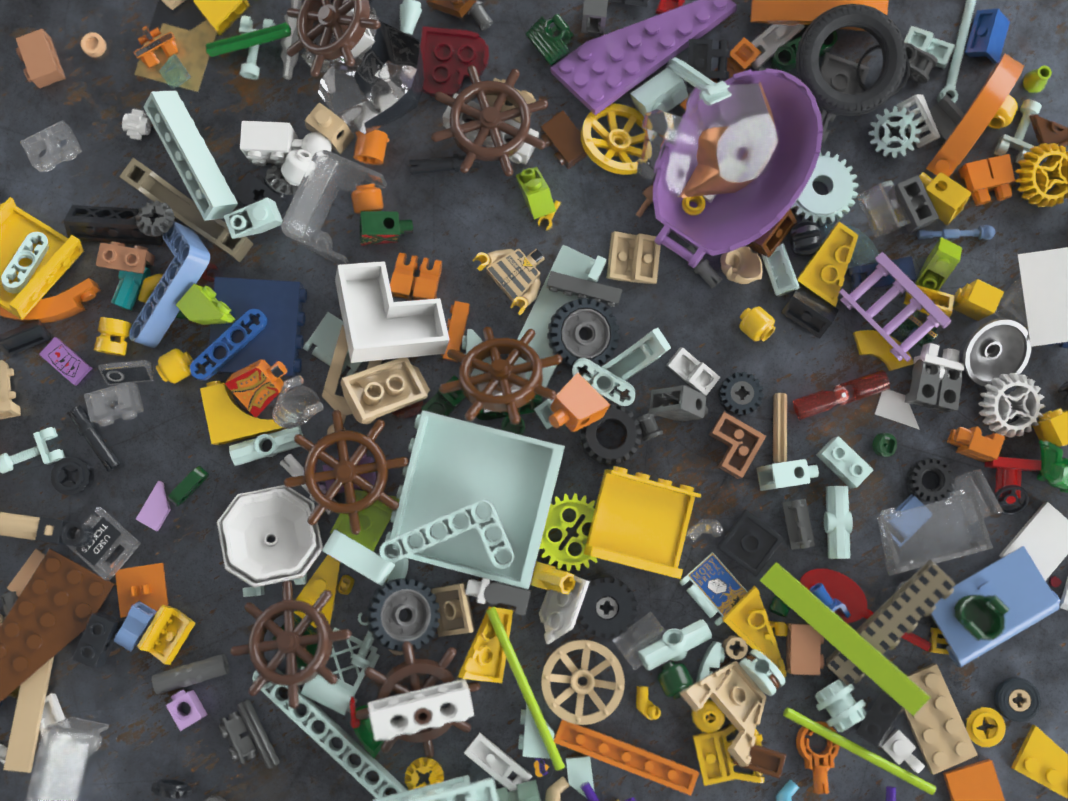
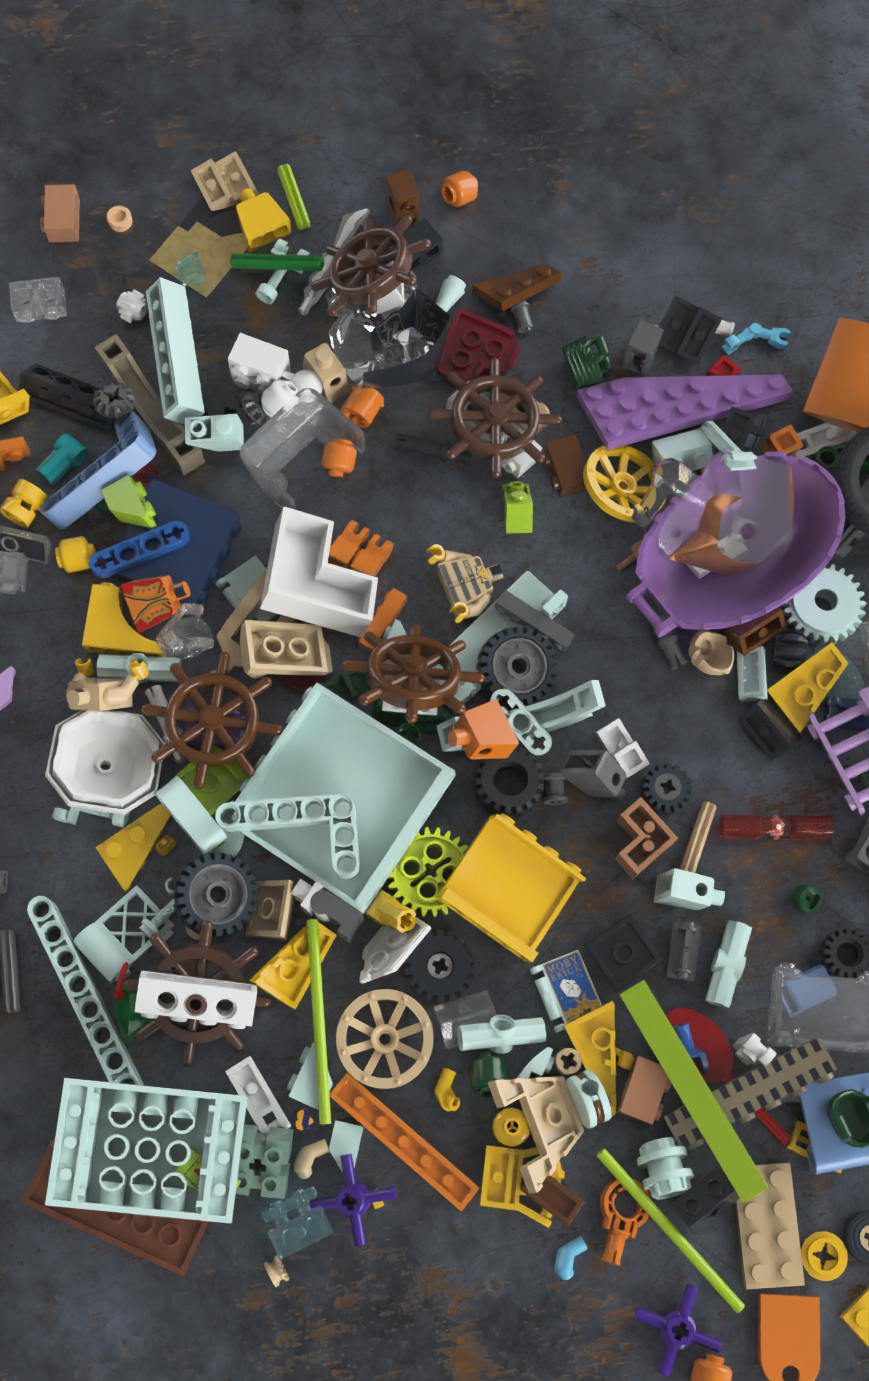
camera: 15 degrees right, 10 degrees down
nougat bracket [96,242,155,274] -> none
orange hips [134,26,179,69] -> none
yellow arm [138,274,163,303] -> none
dark green beam [168,466,209,507] -> none
reddish brown brick [230,580,351,708] -> none
dark green torso [359,211,413,246] -> none
yellow gear [405,757,444,790] -> none
yellow hand [538,200,561,231] -> none
tan slope [606,231,661,284] -> none
yellow plate [682,196,706,216] -> none
clear arm [686,519,723,542] -> none
yellow head [739,306,775,342] -> none
dark green hose [768,595,790,618] -> none
light aqua brick [816,436,873,488] -> none
yellow tile [853,330,913,371] -> none
white sticker [875,388,920,430] -> none
white plate [881,729,925,773] -> none
none -> tan torso [66,658,149,711]
none -> white plate [733,1033,777,1066]

